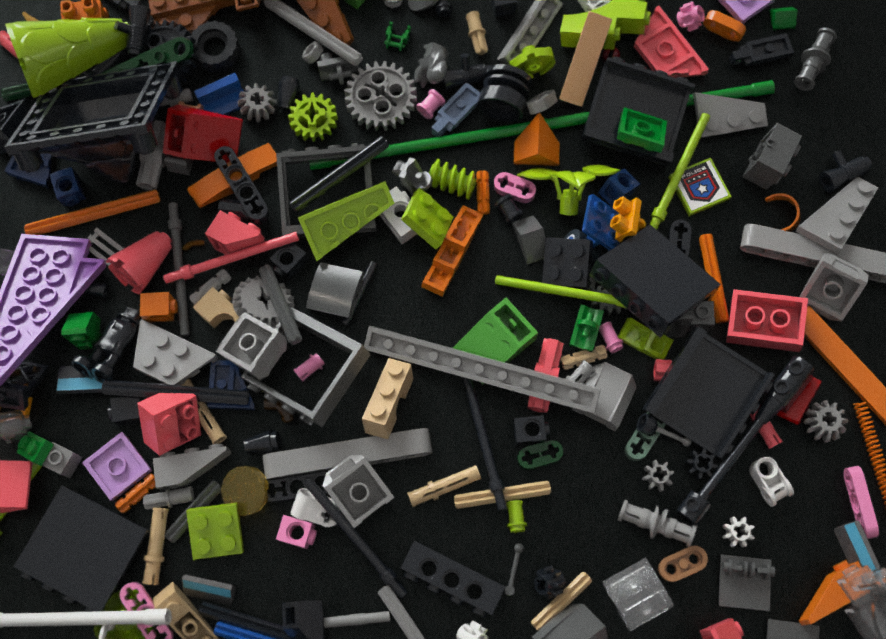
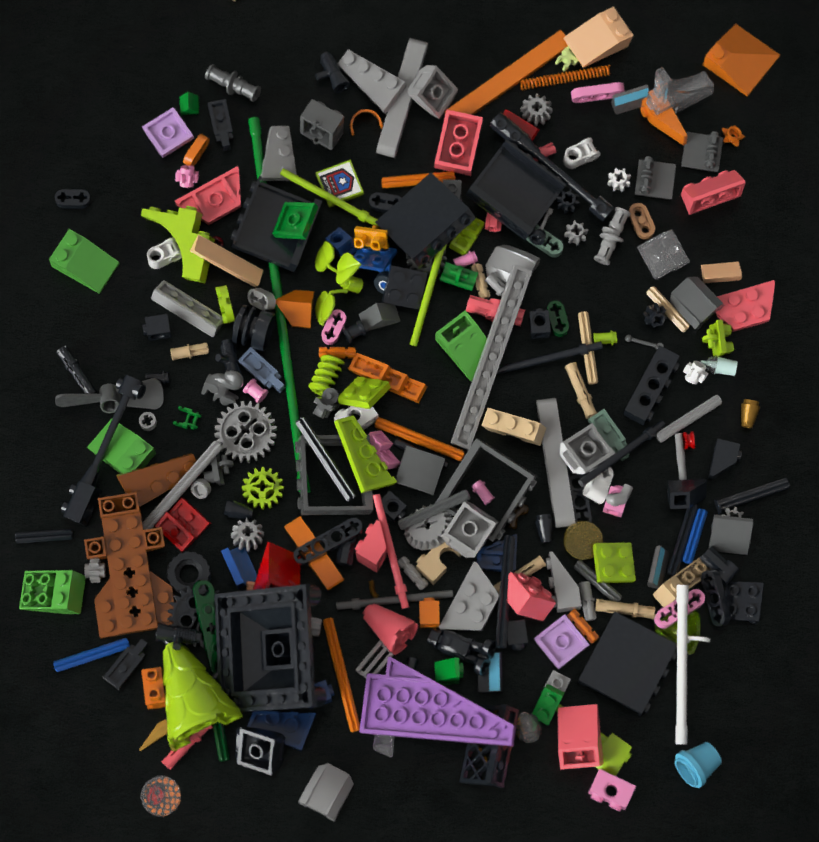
camera: 90 degrees left, 0 degrees up
none -> red slope [155,497,211,552]
none -> bright pink slope [368,431,401,470]
none -> orange axle [375,417,465,461]
none -> sand green hinge [588,409,629,461]
none -> light grey arm [606,484,633,506]
none -> red bush [683,431,695,449]

